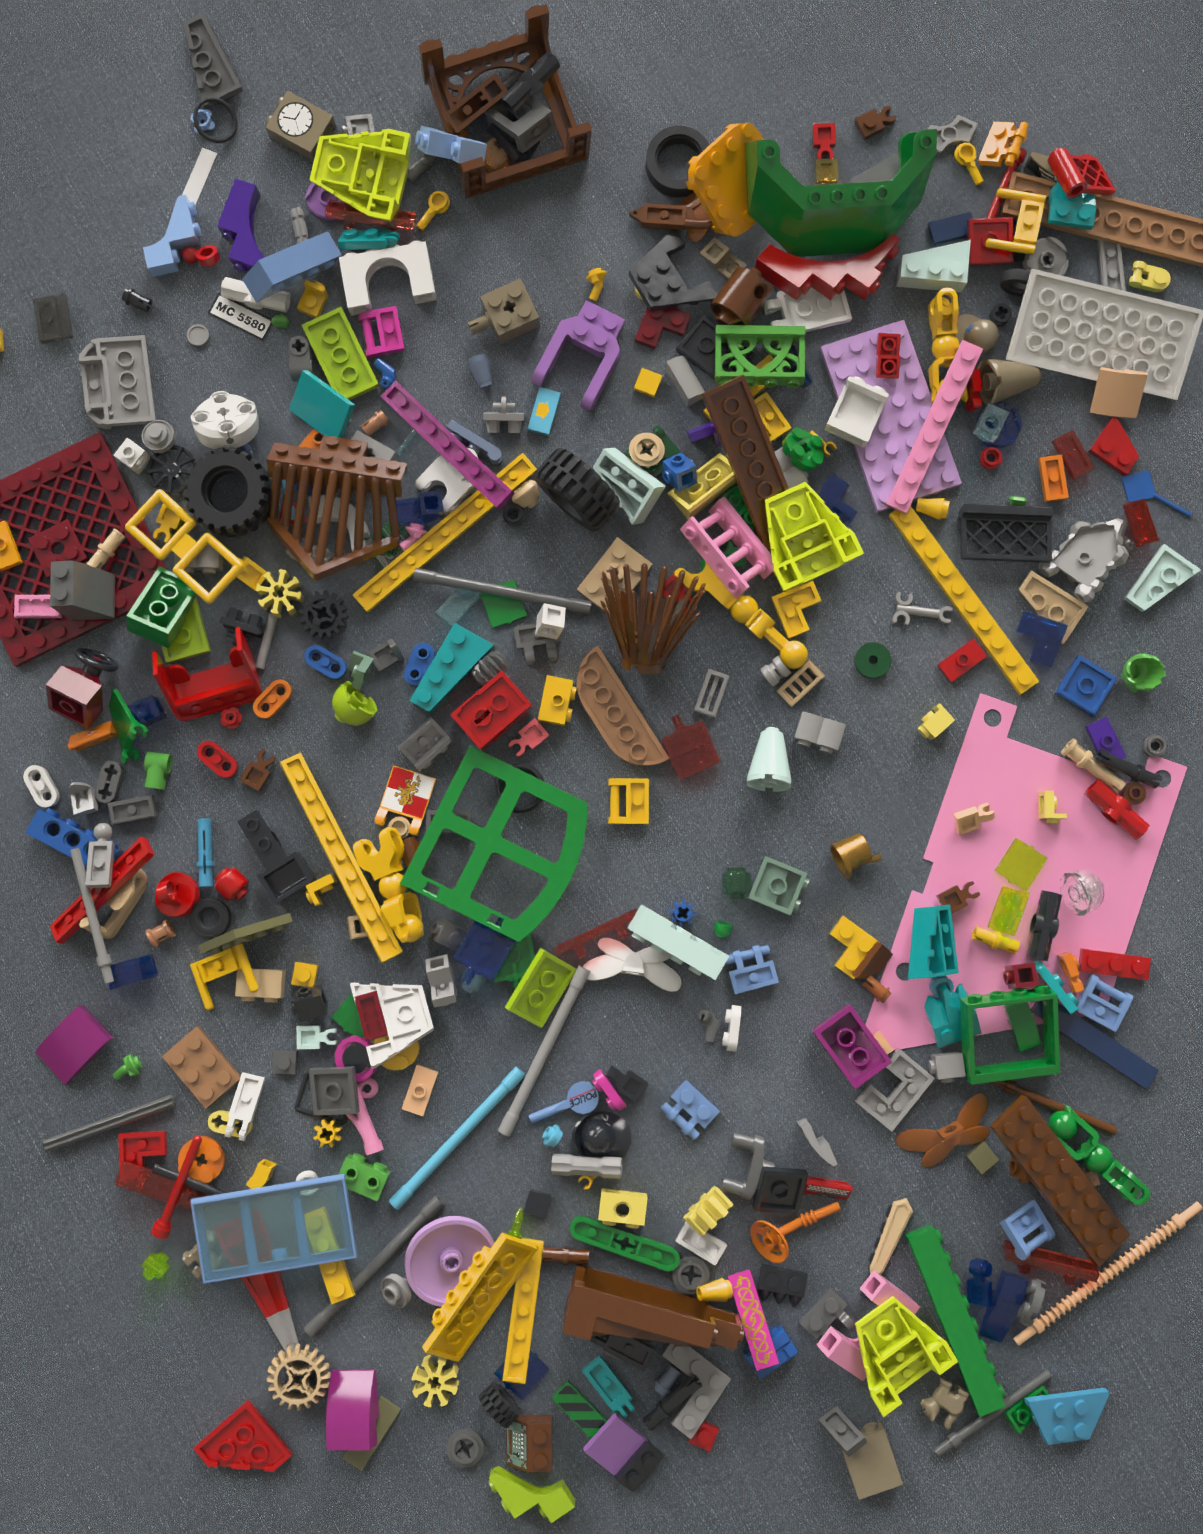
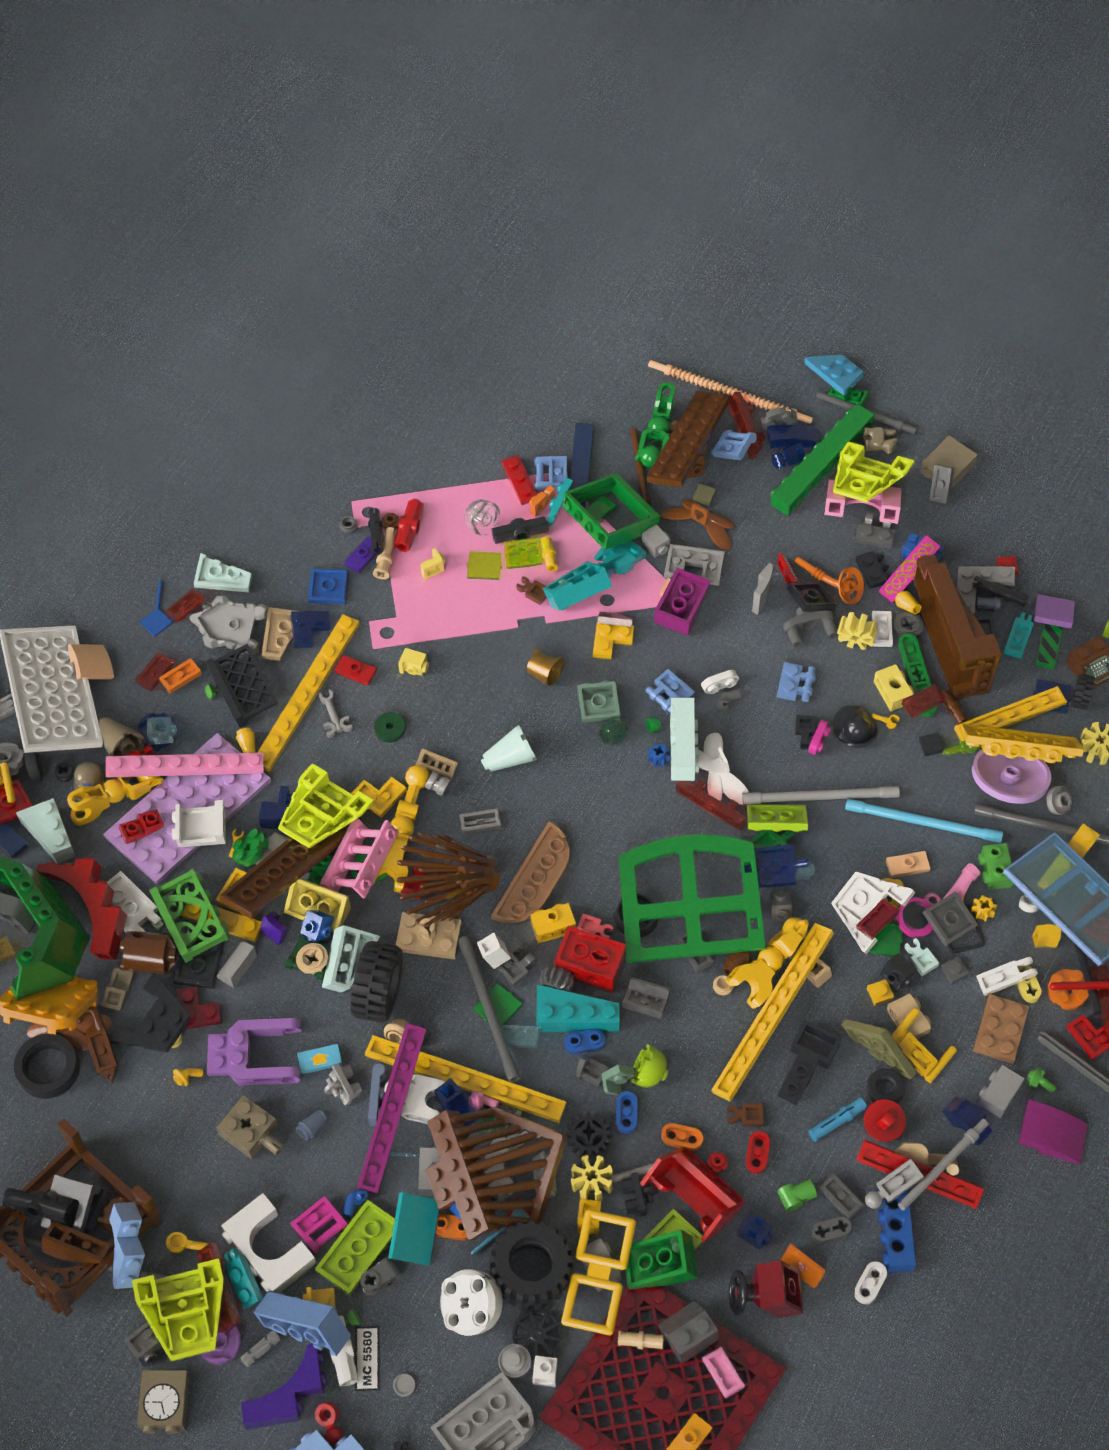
camera: 120 degrees left, 25 degrees down
light grey plate [68,782,98,817] -> none
green flag [108,689,148,764] -> none
nougat bush [145,919,176,948] -> none
yellow plate [153,503,187,543] -> none
red head [214,867,249,901] -> none
yellow bracket [305,874,338,906] -> none
nougat pin [360,410,389,437] -> none
flag [375,765,436,836] -> none
light grey brick [425,954,458,1008] -> none
medium blue piece [529,1081,599,1123] -> none
medium azure plate [542,1124,563,1147] -> none
light grey axle [551,1154,622,1179] -> none
yellow plate [608,778,649,824] -> none
black plate [615,1440,664,1492] -> none
yellow tile [634,368,662,398] -> none
clear red plate [661,715,721,781] -> none
light grey brick [794,712,846,754] -> none
tan sword [860,1198,913,1299] -> none
dark orange pin [862,975,892,1003] -> none
light nougat plate [954,803,995,835] -> none
red plate [979,447,1002,469] -> none
dark red brick [1003,962,1039,989] -> none
red wing [1088,416,1140,476] -> none
bright green hair [1121,654,1166,693] -> none
none -> clear red plate [901,684,945,718]
none -> light grey brick [978,1065,1024,1118]

